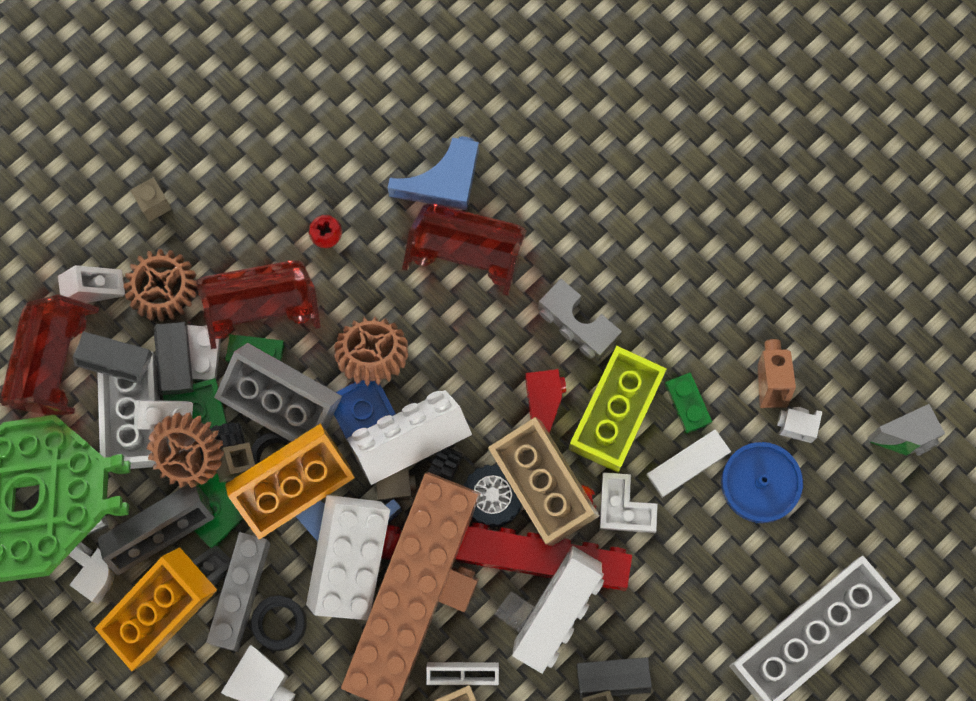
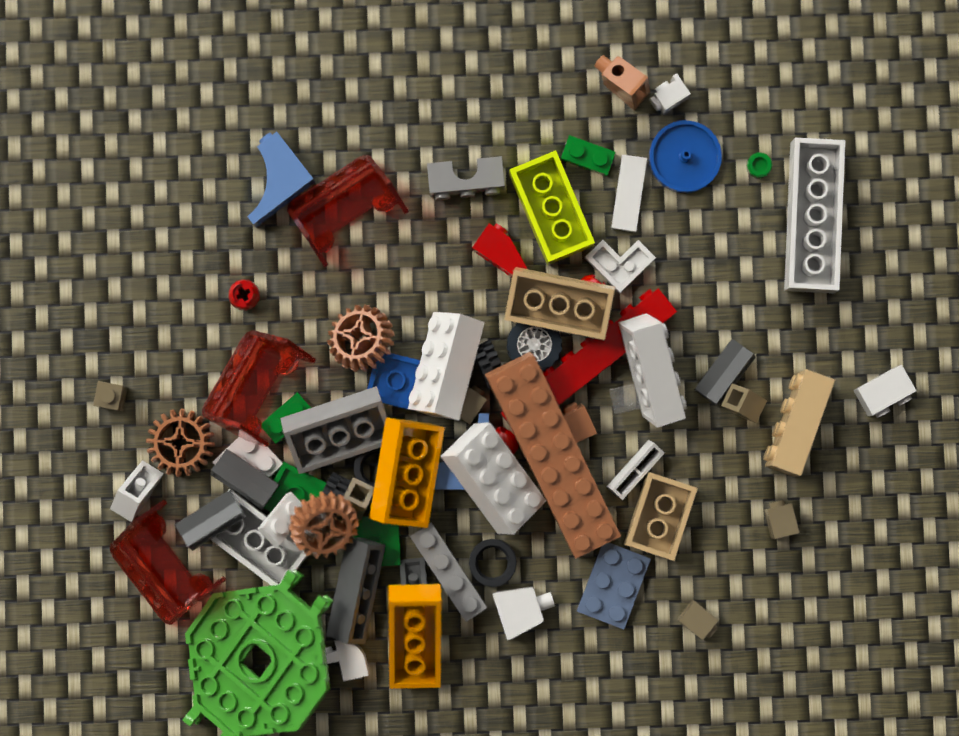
camera: 50 degrees left, 10 degrees up
light grey slope [867,404,945,456] -> none
none -> green tile [746,152,772,178]

